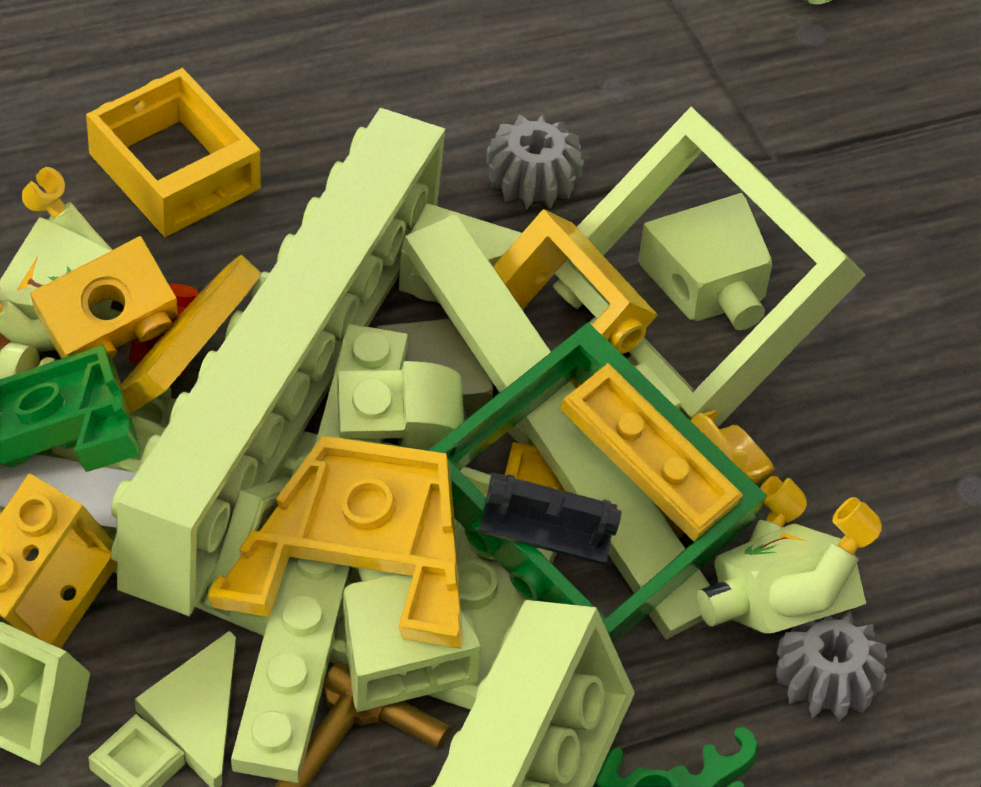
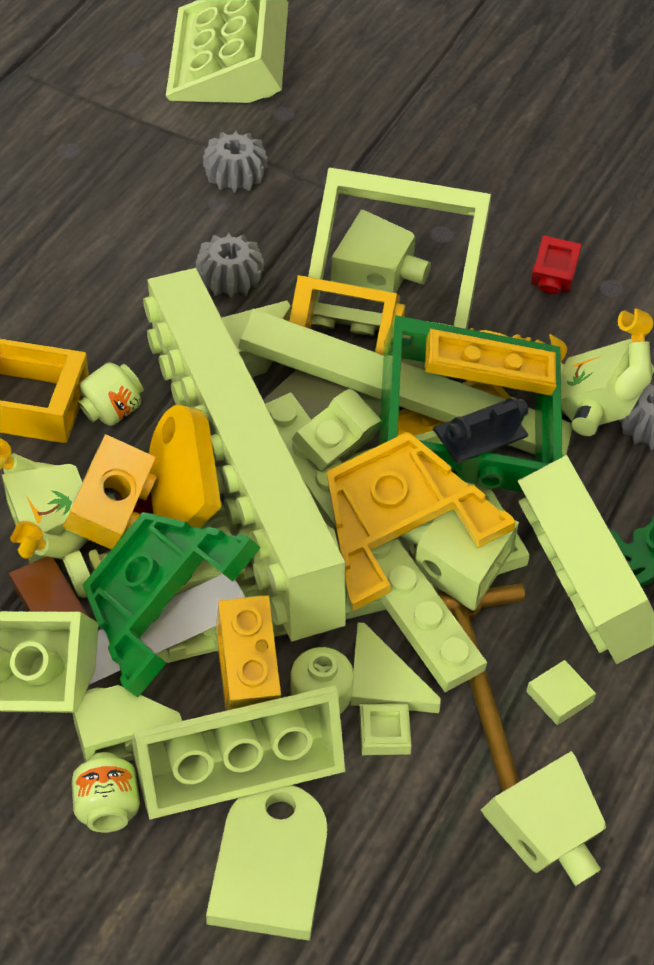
camera: 40 degrees left, 0 degrees up
none -> yellowish green head [78,362,144,426]
none -> light grey gear [203,130,267,193]
none -> yellowish green head [290,647,354,714]
none -> red bracket [531,236,582,294]

